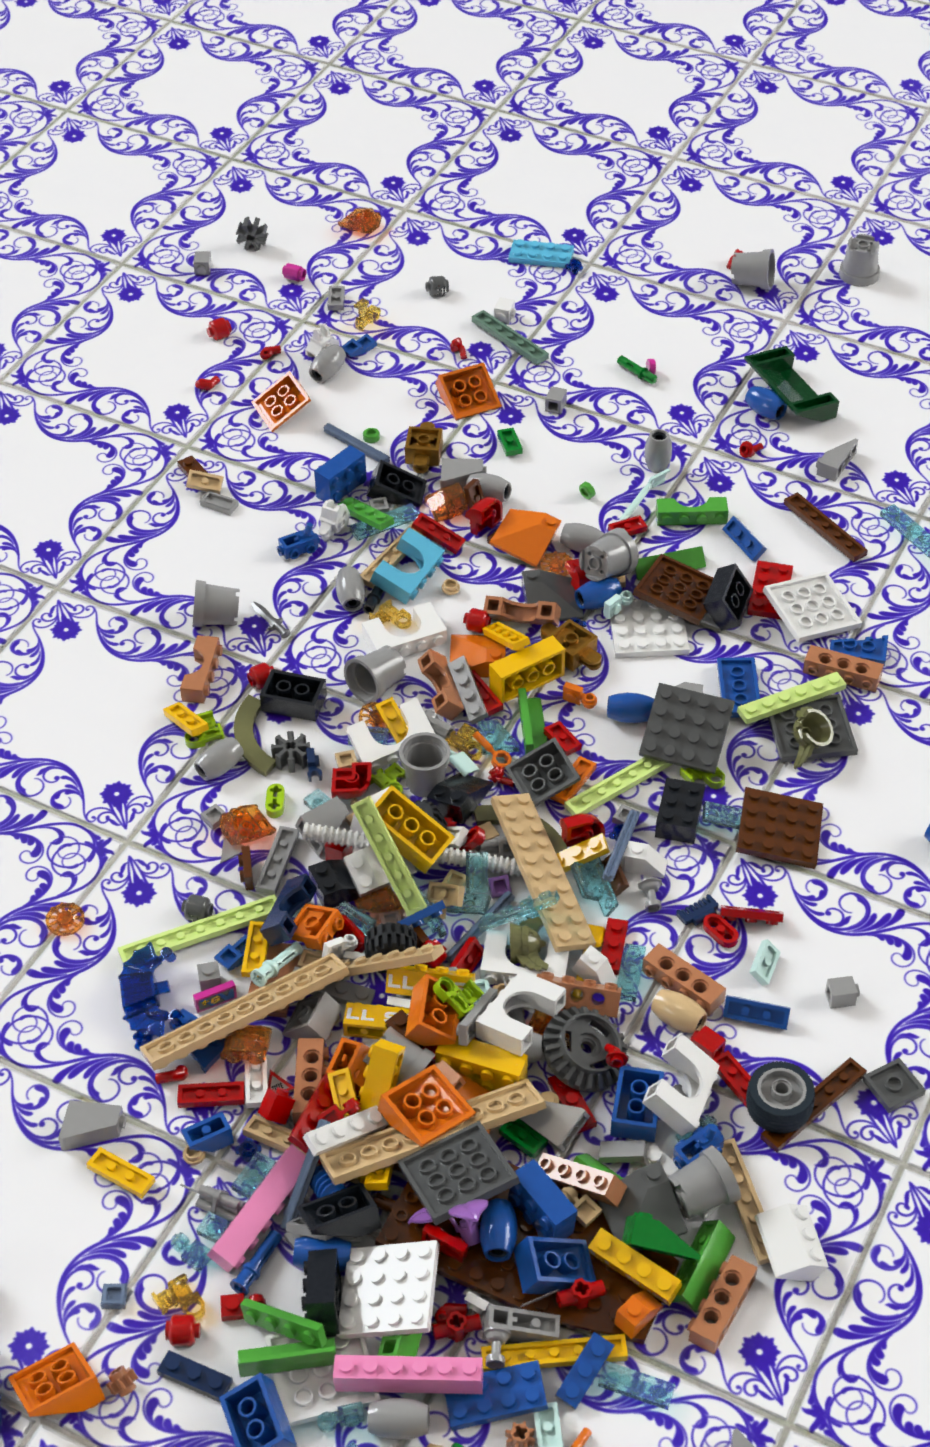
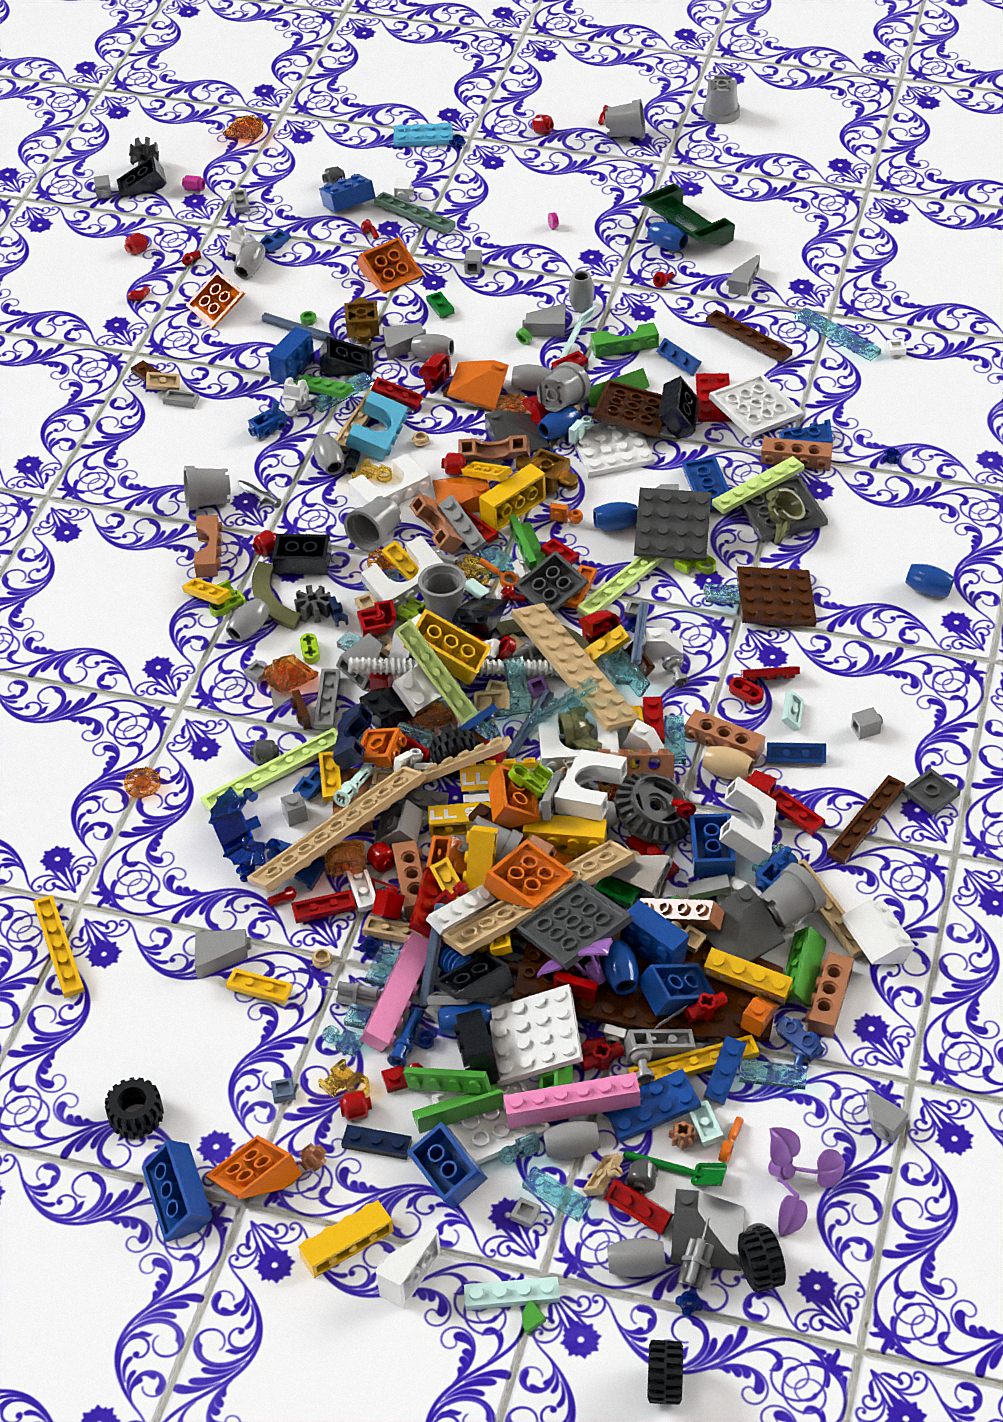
camera: 10 degrees left, 0 degrees up
blue slope [181,1112,234,1152] -> none
tile [193,980,237,1013] -> none
clear yellow piece [354,298,381,331] -> none
light grey plate [369,497,389,514] -> none
clear orange slope [424,482,468,522] -> none
red plate [449,937,484,973] -> none
reddish brown plate [463,478,484,509] -> none
green axle [617,355,657,384] -> none
green slope [622,1212,701,1260] -> none
black brick [655,778,706,844] -> none
dark blue piece [676,894,719,926] -> none
black wheel [746,1061,815,1134] -> none
none -> black slope [117,156,167,197]
none -> blue brick [319,174,376,212]
none -> red head [367,842,395,872]
none -> clear blue plate [413,1027,437,1049]
none -> white plate [512,559,531,578]
none -> light grey slope [522,304,566,337]
none -> red head [531,114,554,134]
none -> blue brick [776,1016,825,1069]

